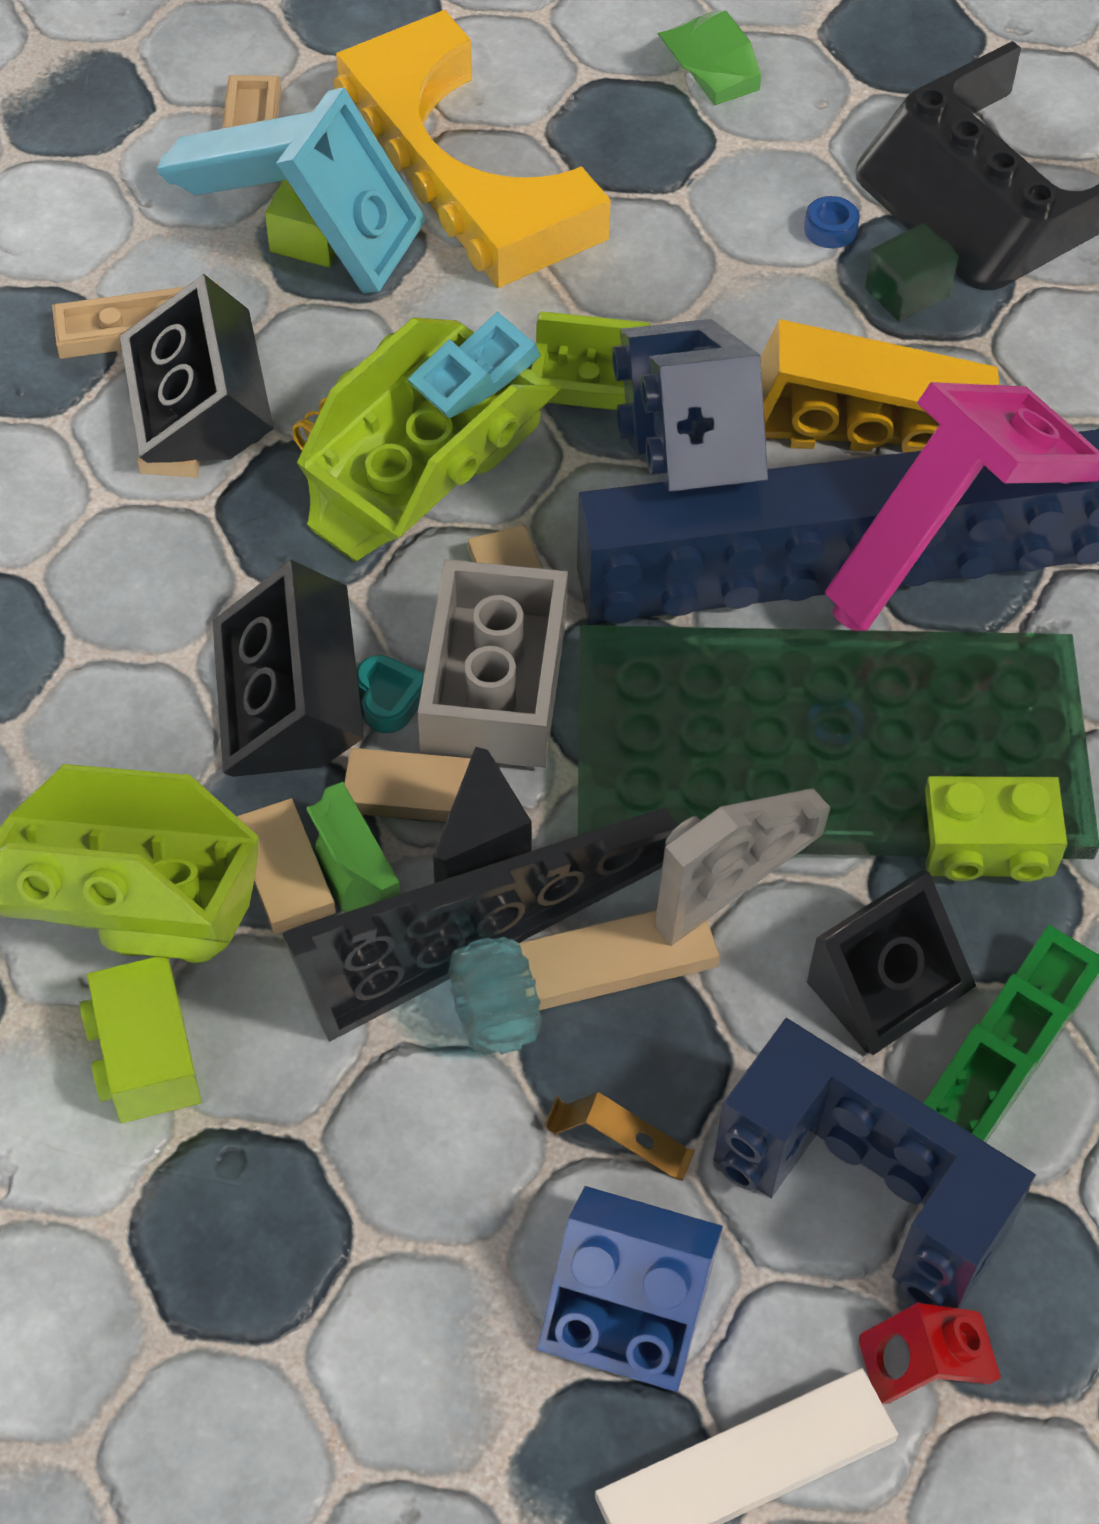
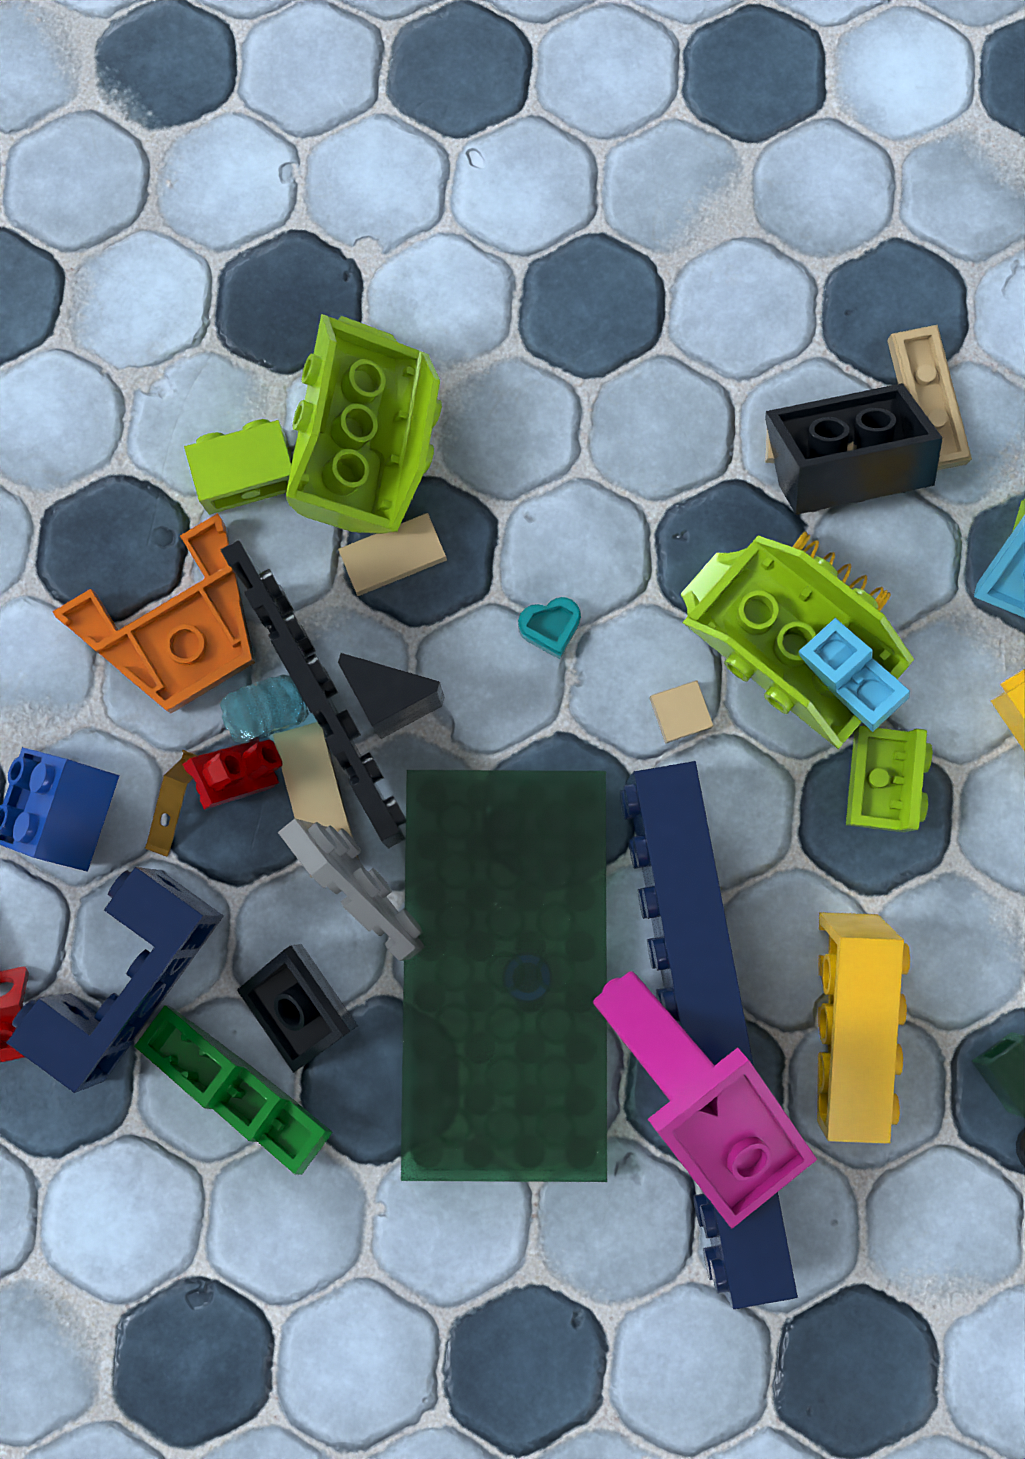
camera: 90 degrees right, 25 degrees up
black slope [212,560,364,777] -> none
bright green slope [306,781,401,912] -> none
tan tile [345,748,471,822] -> none
light grey brick [418,559,568,768] -> none
plate [612,319,768,492] -> none
lime bracket [925,776,1067,882] -> none
none -> orange wing [52,513,255,713]
none -> red hips [183,739,283,810]

